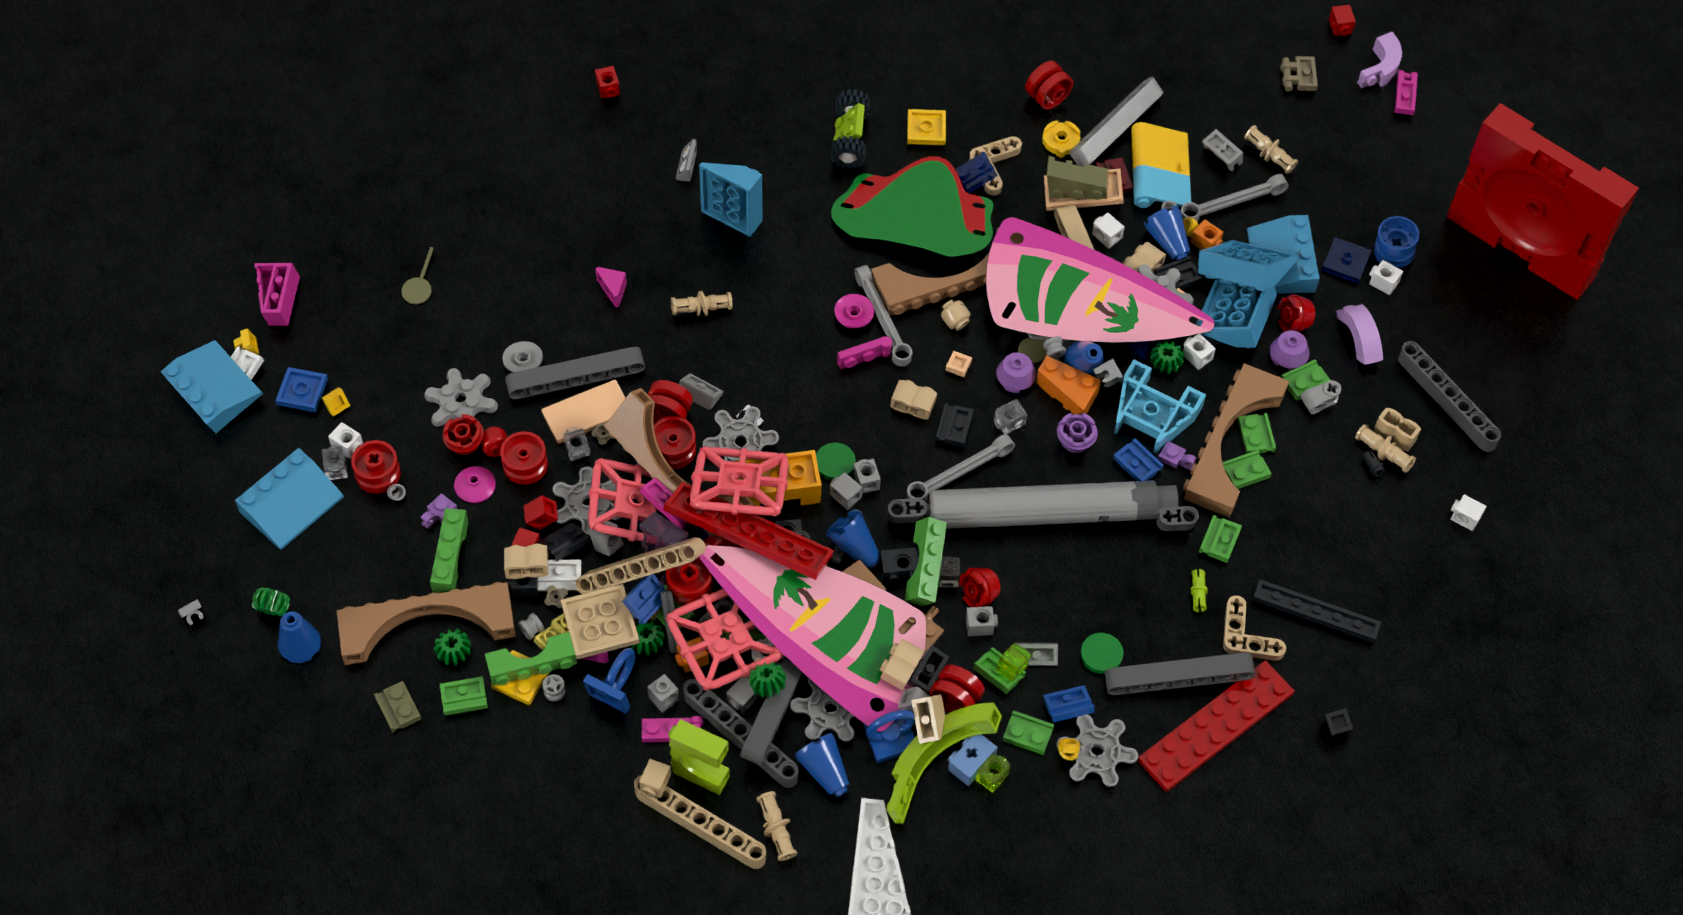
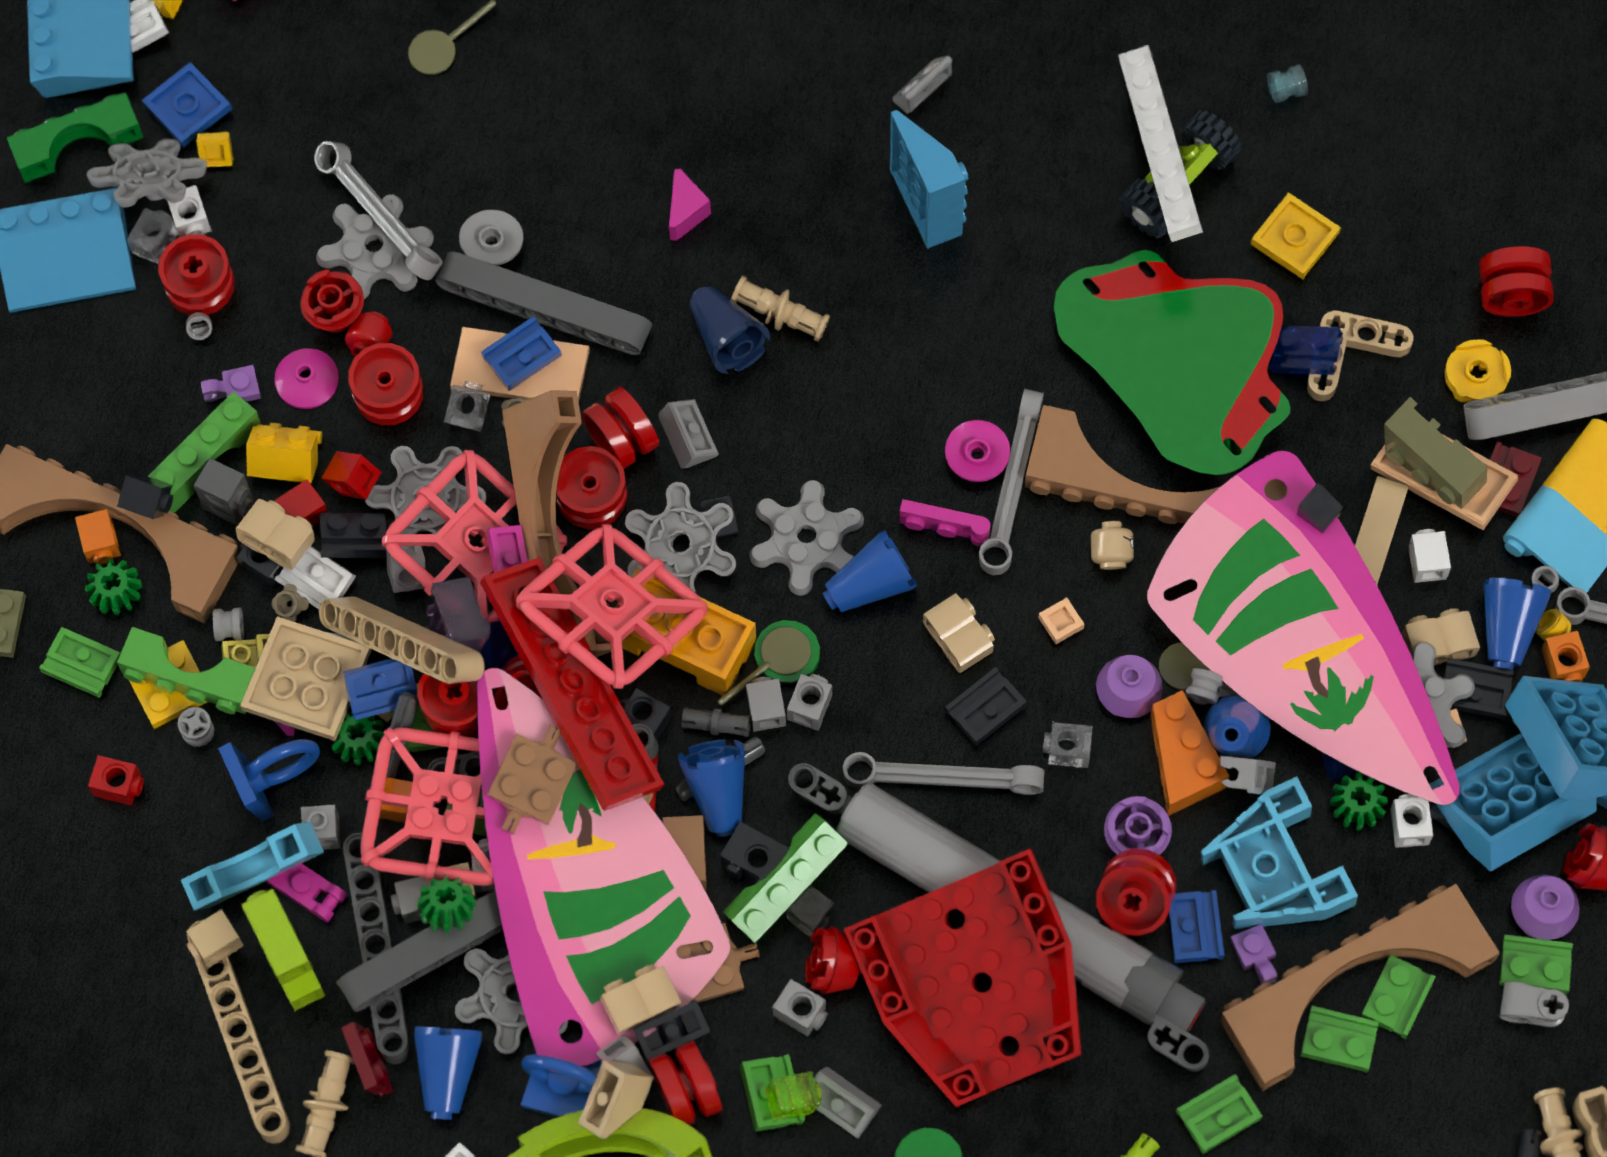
camera: 40 degrees right, 10 degrees up
none -> green arch [7,92,143,183]
none -> orange brick [75,509,121,564]
none -> light grey plate [87,139,207,207]
none -> red brick [88,755,144,806]
none -> black brick [117,472,173,519]
none -> medium azure arch [181,822,324,911]
none -> dark grey brick [194,458,254,525]
none -> yellow brick [246,423,322,483]
none -> light grey piece [315,141,442,280]
none -> dark red plate [341,1022,393,1097]
none -> blue plate [481,316,562,391]
none -> medium nougat plate [486,725,578,835]
none -> dark grey pin [682,707,751,737]
none -> dark blue cone [689,286,770,373]
none -> olive piece [718,627,811,705]
none -> light grey plate [749,480,864,596]
none -> blue cone [823,530,918,612]
none -> red wedge [844,848,1082,1107]
none -> red wheel [1096,848,1176,936]
none -> white plate [1118,45,1203,242]
none -> clear light blue wheel [1267,64,1308,103]
none -> black slope [1296,483,1343,533]

